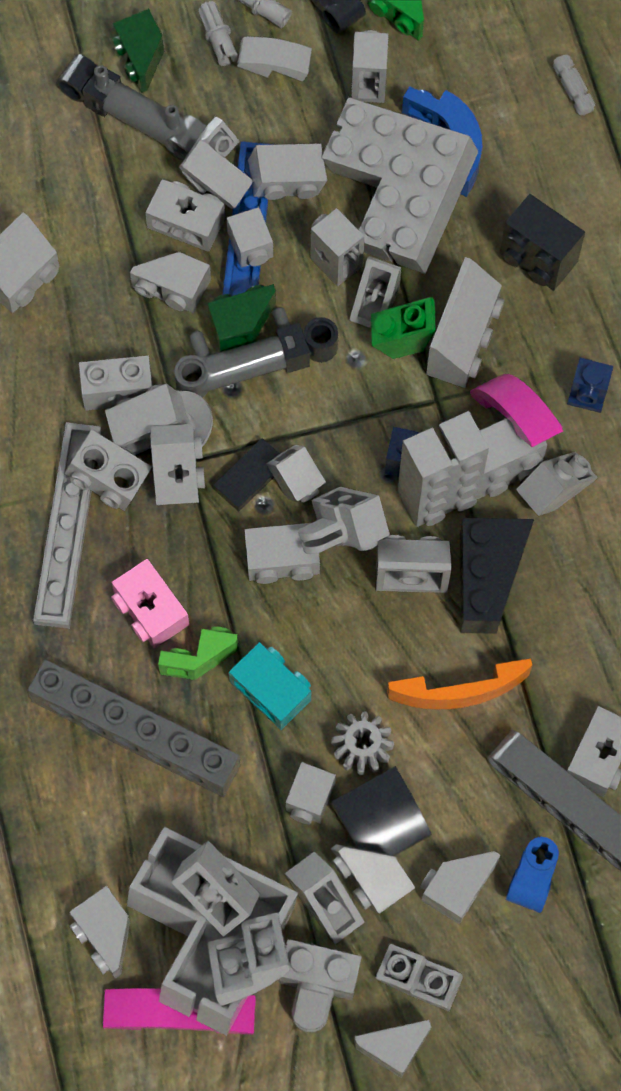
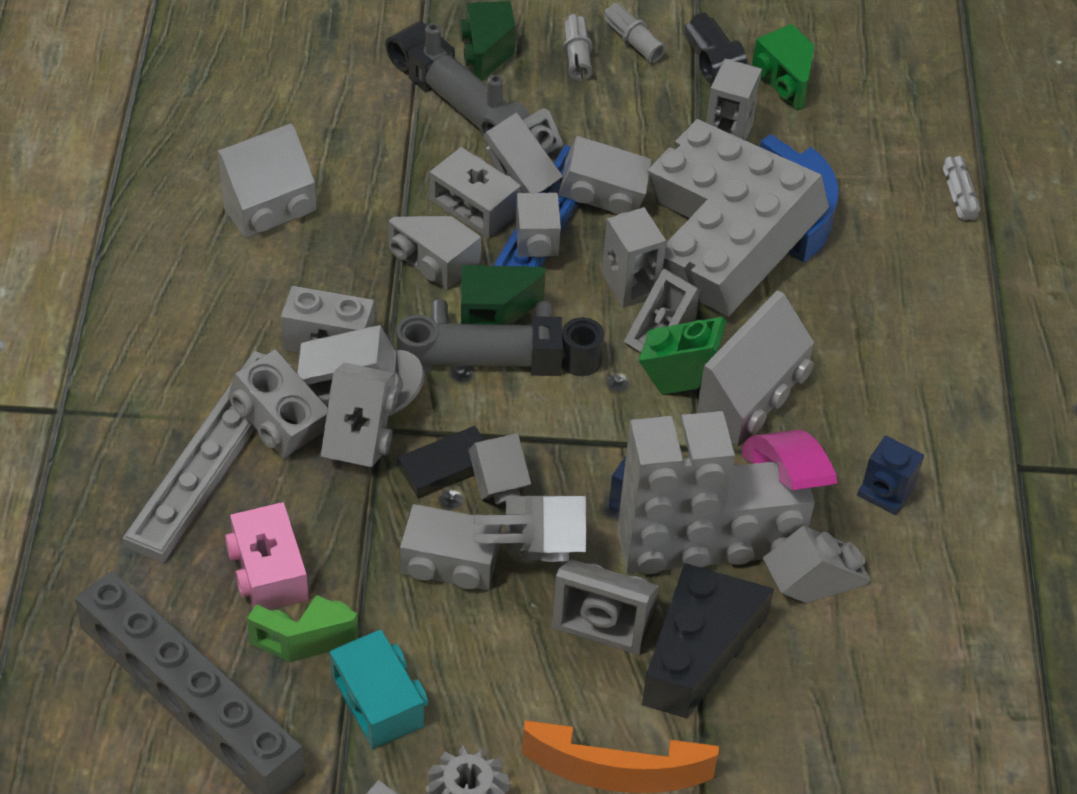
camera: 15 degrees right, 20 degrees down
light grey slope [237,37,312,81] -> none
black brick [500,193,585,291] -> none

